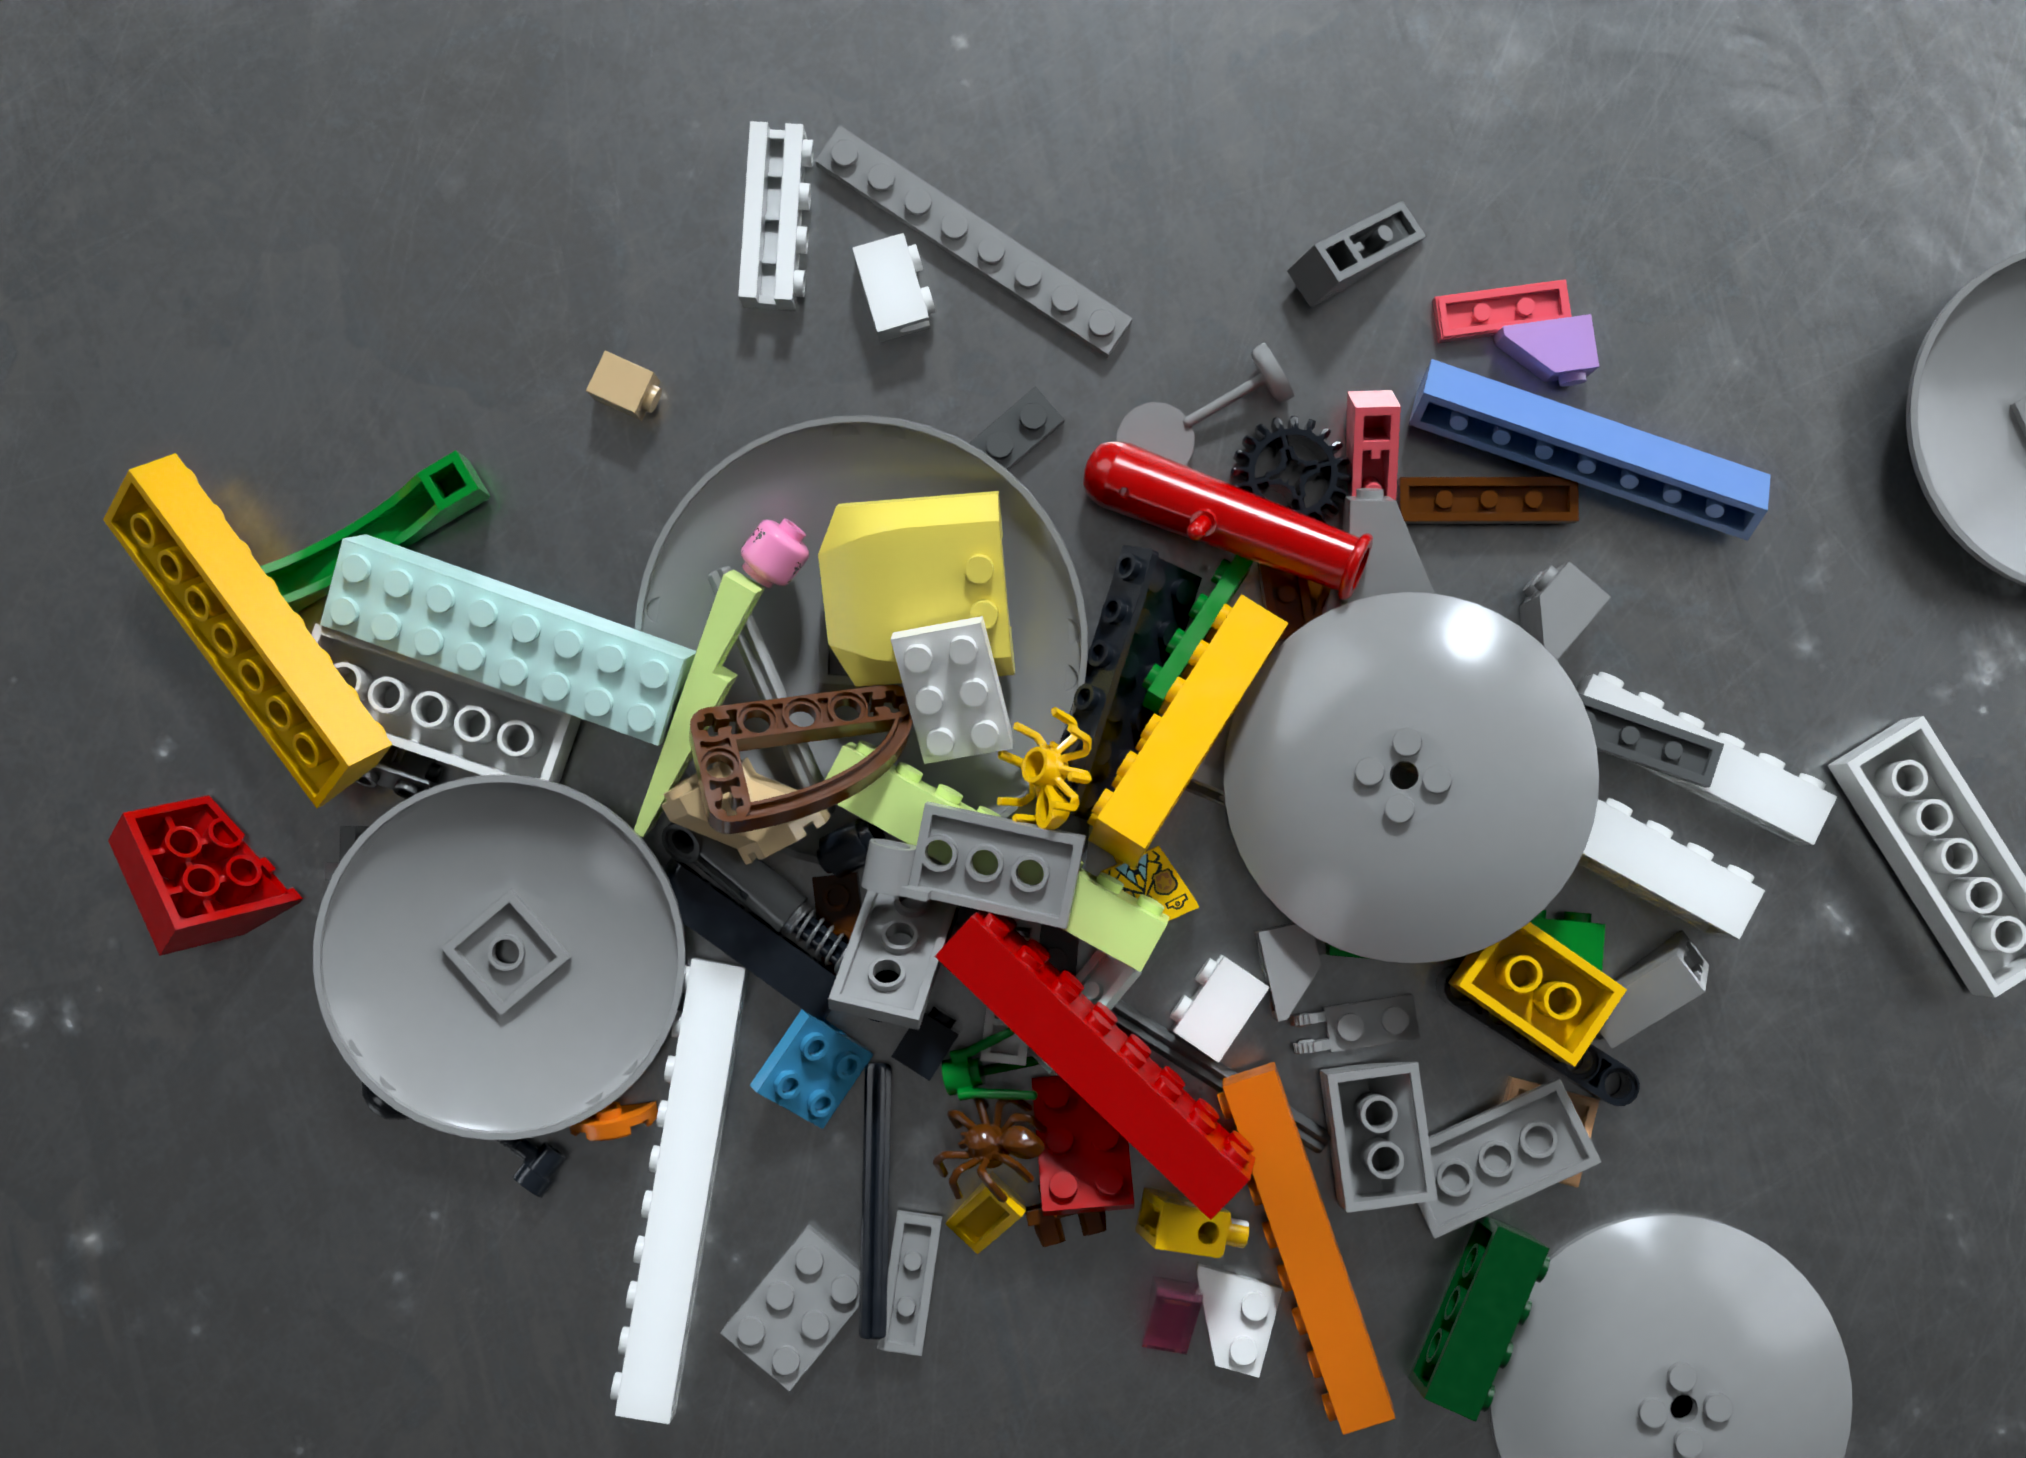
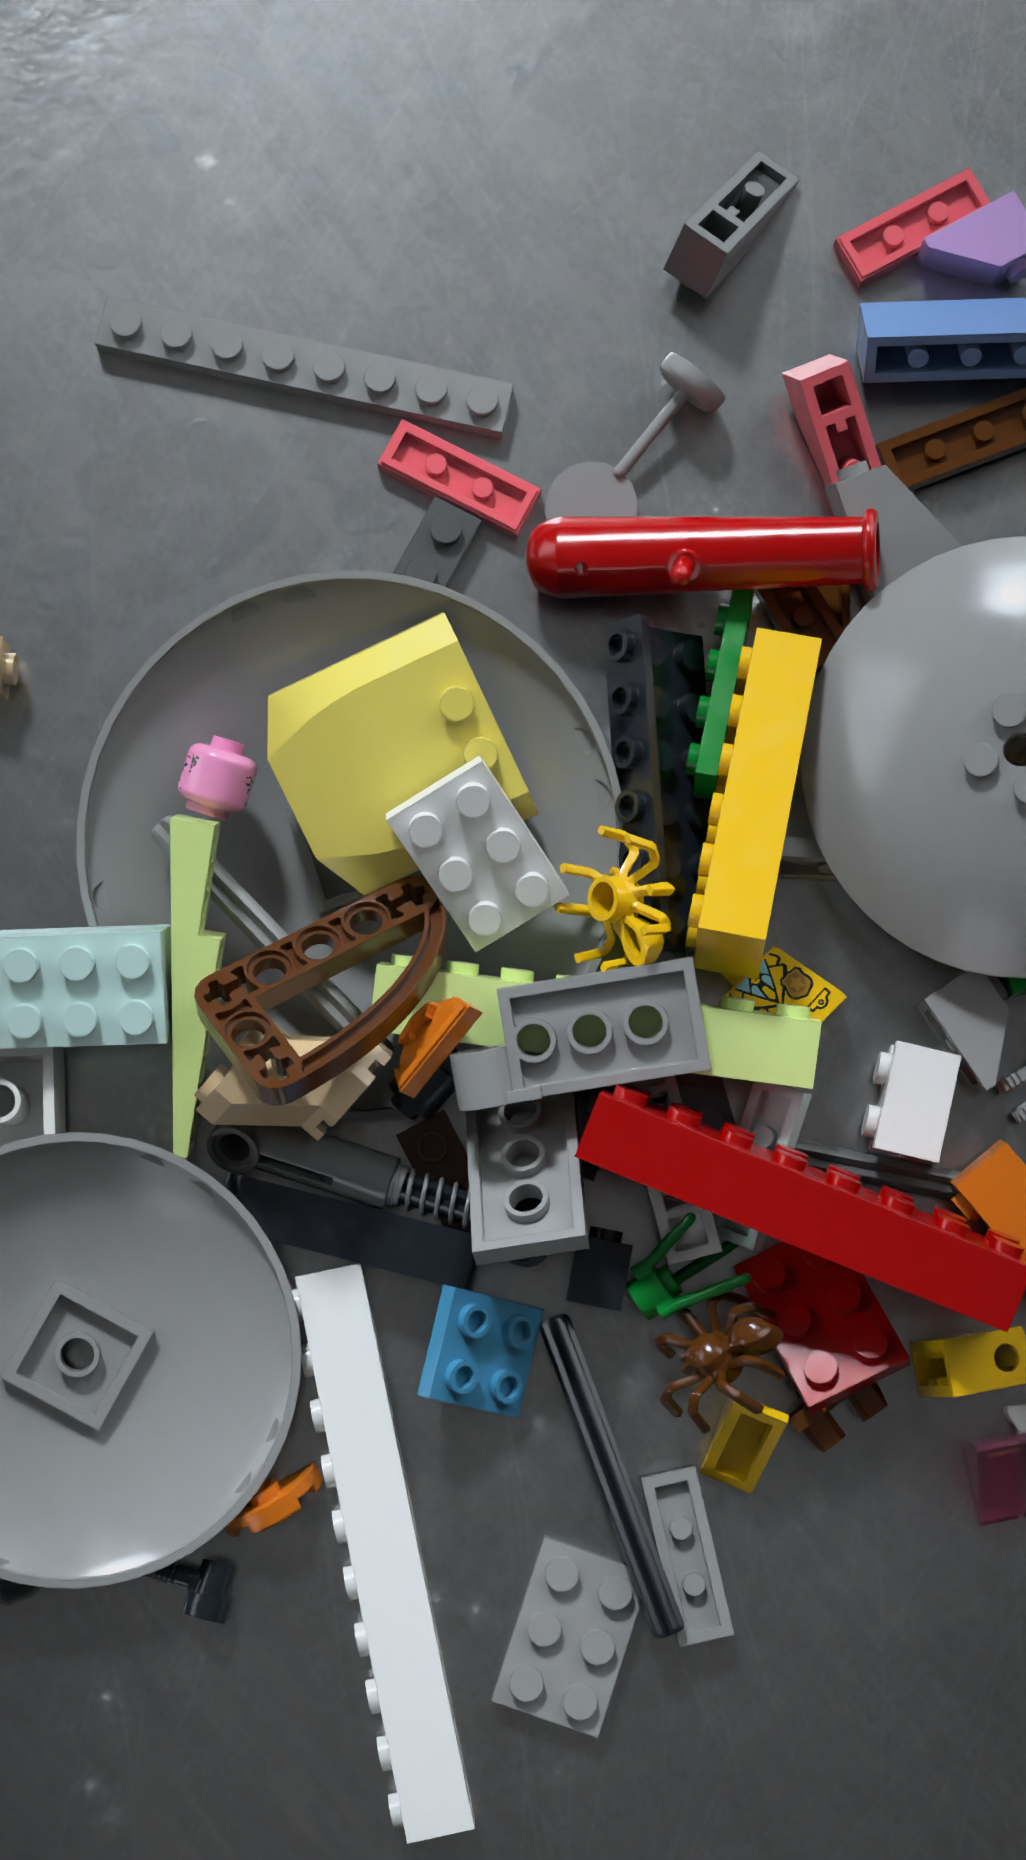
camera: 20 degrees left, 5 degrees down
white brick [738,121,814,311] -> none
white brick [852,233,936,342] -> none
black gear [1230,416,1351,523] -> none
none -> coral tile [377,419,541,539]
none -> orange plate [394,997,483,1098]

